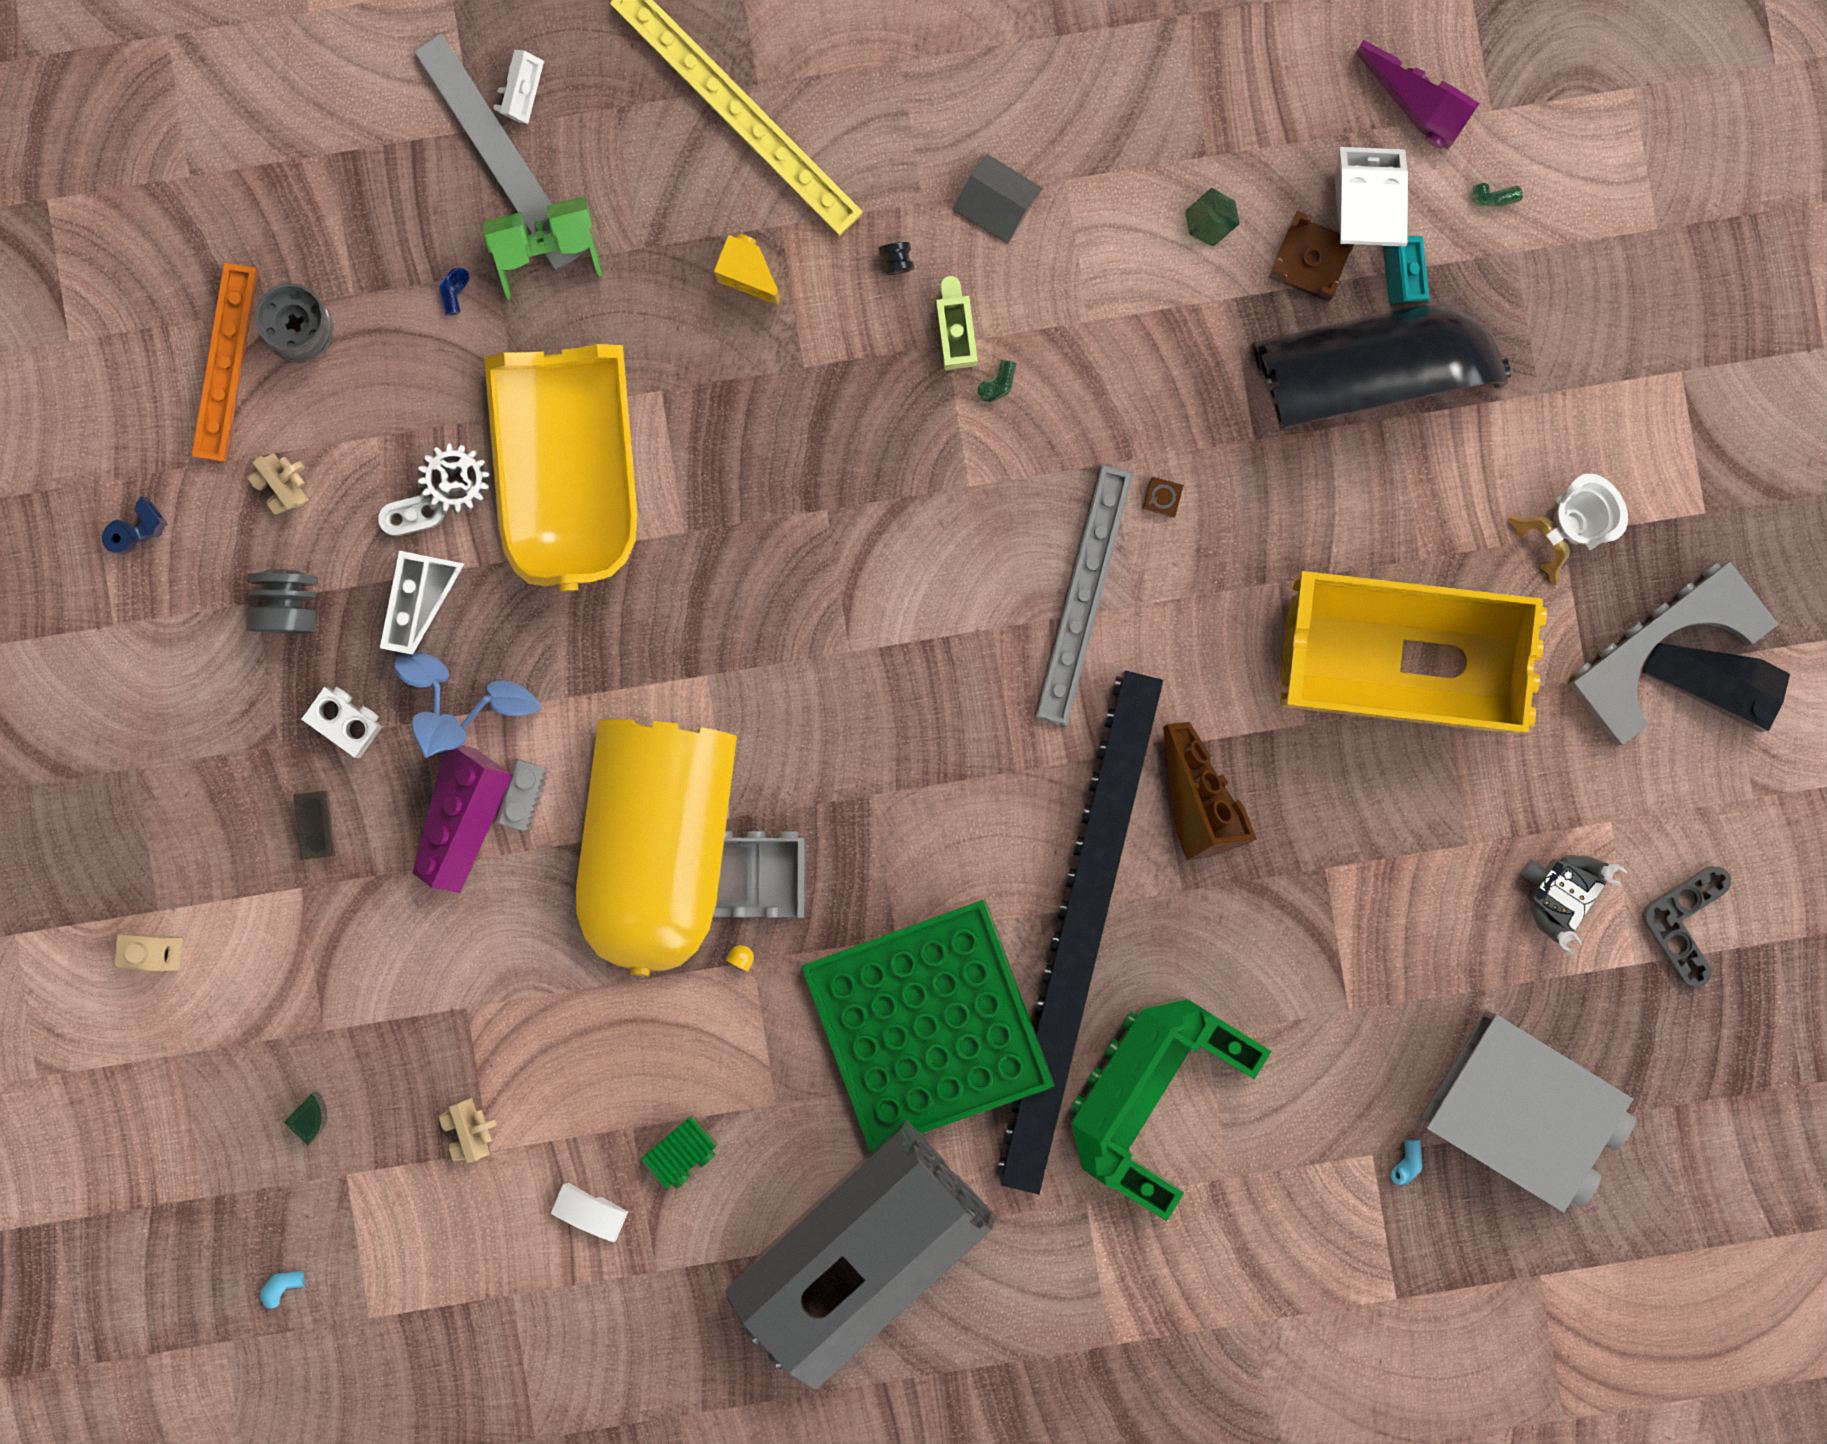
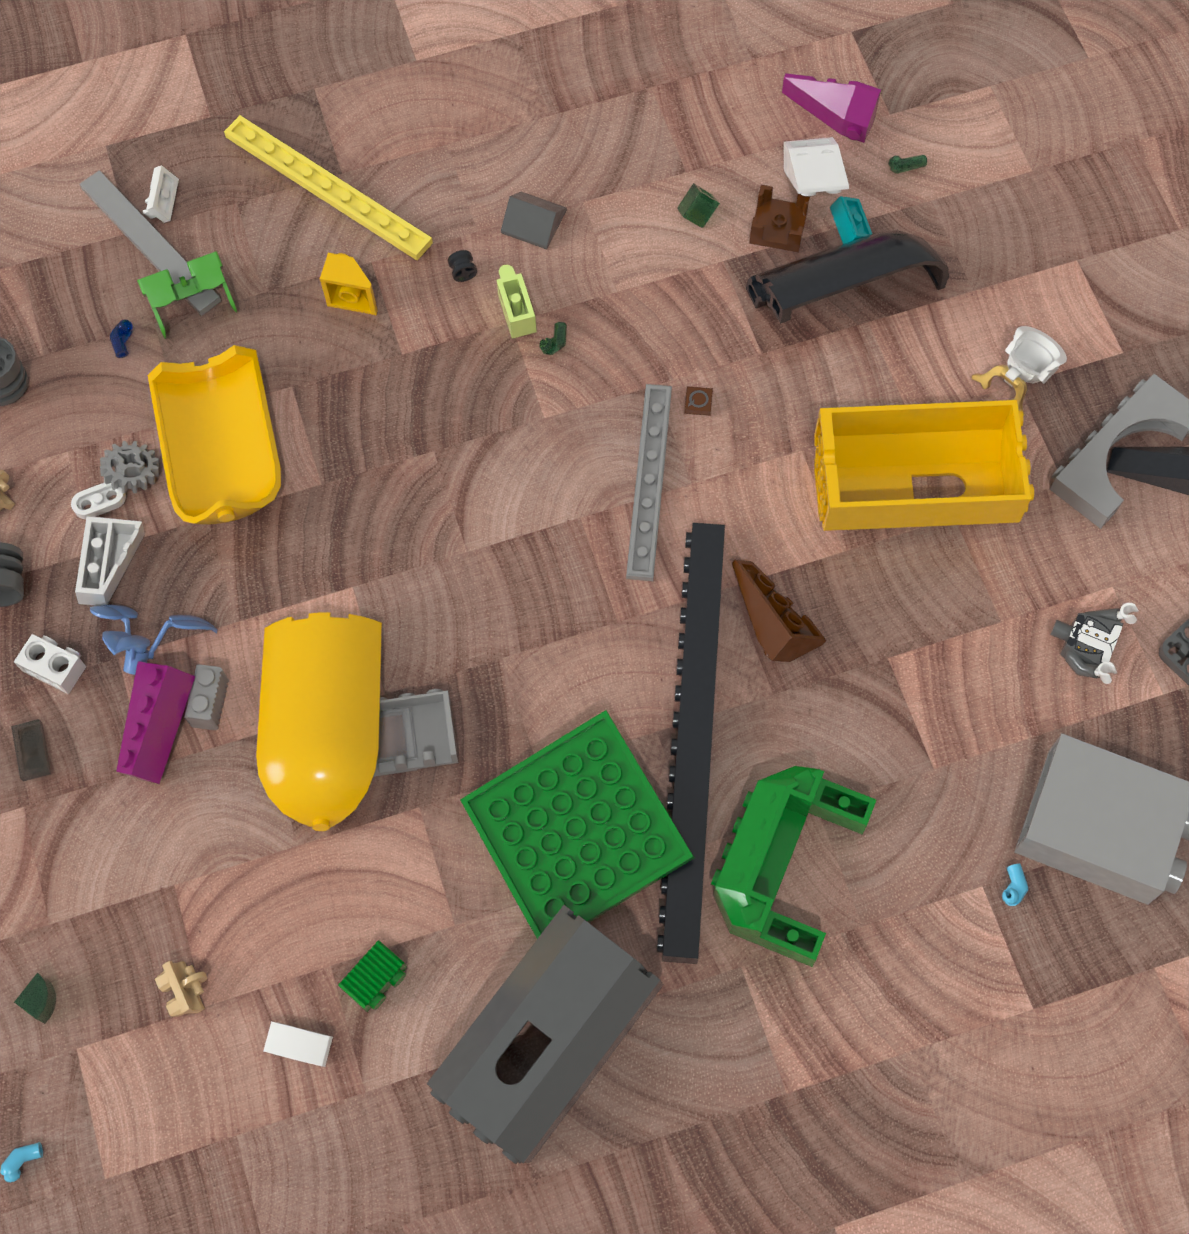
camera: 10 degrees left, 20 degrees down
yellow hinge [725,945,754,972] -> none

